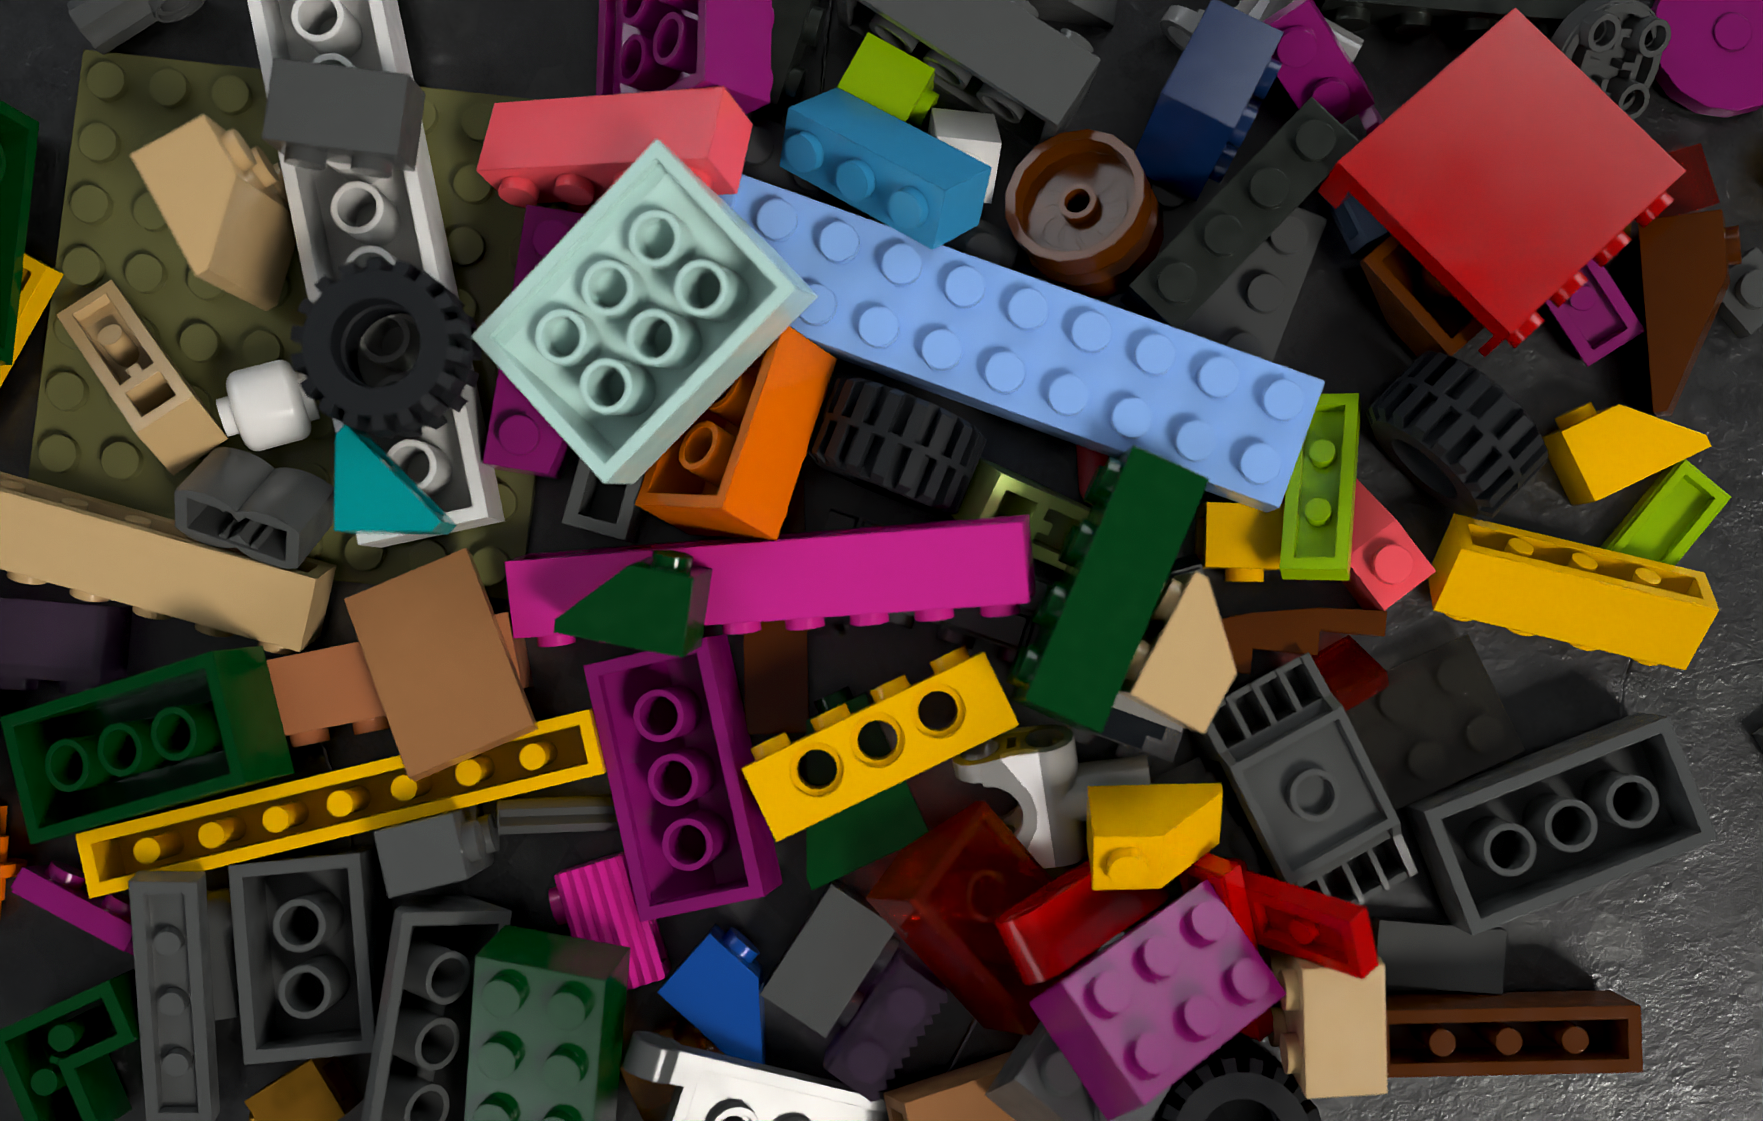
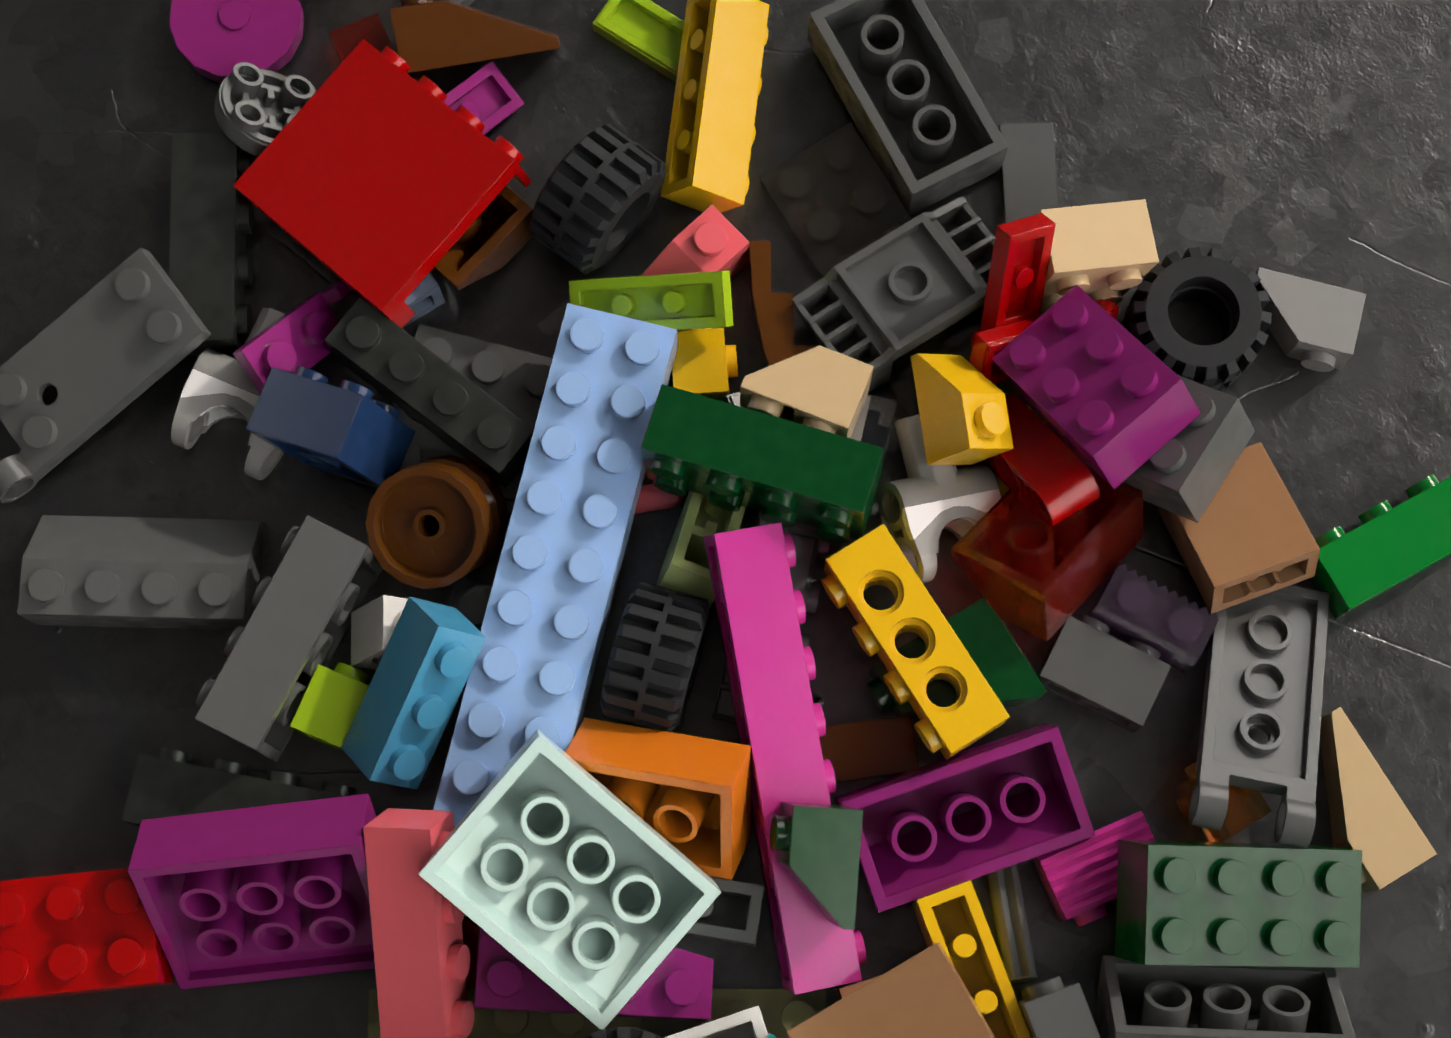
camera: 100 degrees left, 10 degrees down
blue slope [657,924,767,1064] -> none
clear red tile [1311,635,1389,712] -> none
reddish brown brick [1385,990,1643,1078] -> none
yellow slope [1542,402,1711,506] -> none

